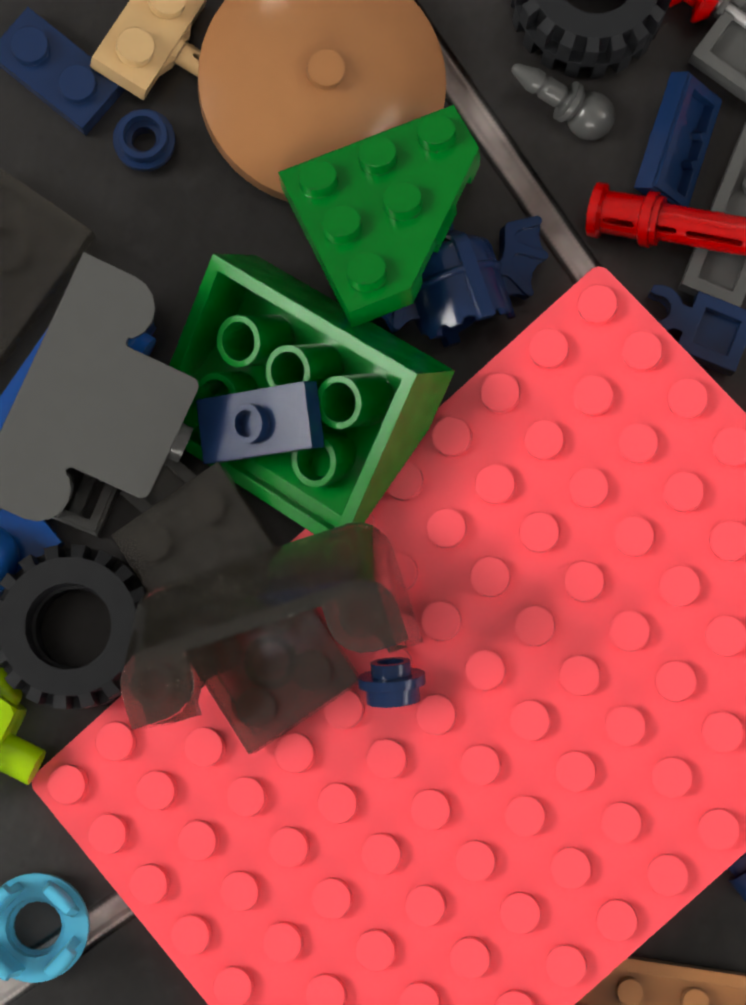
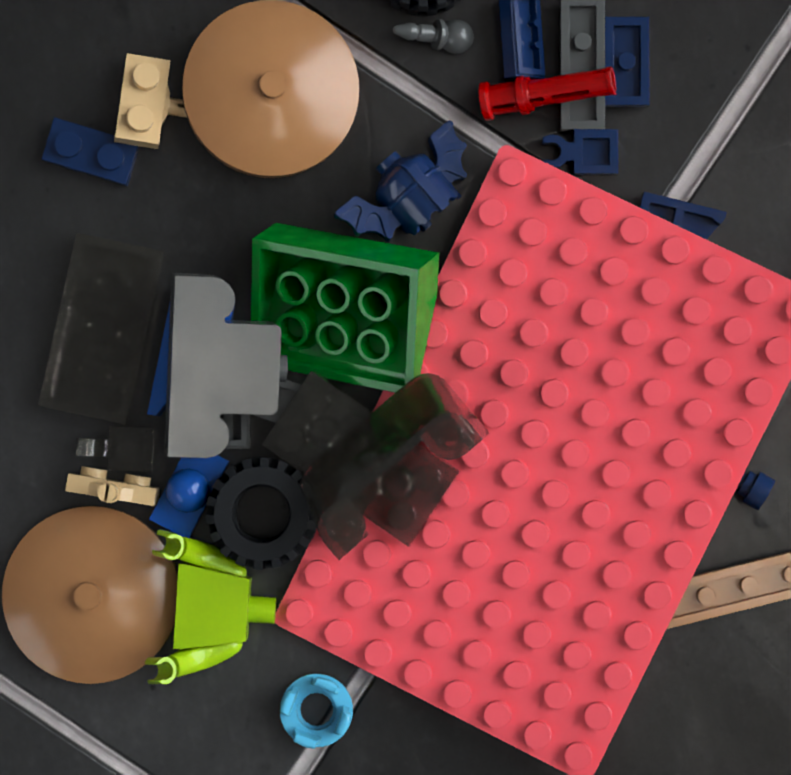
camera: 20 degrees left, 5 degrees up
dark blue plate [113,109,176,172] -> none
dark blue plate [196,381,325,464] -> none
green plate [278,105,481,328] -> none
dark blue plate [358,657,426,708] -> none

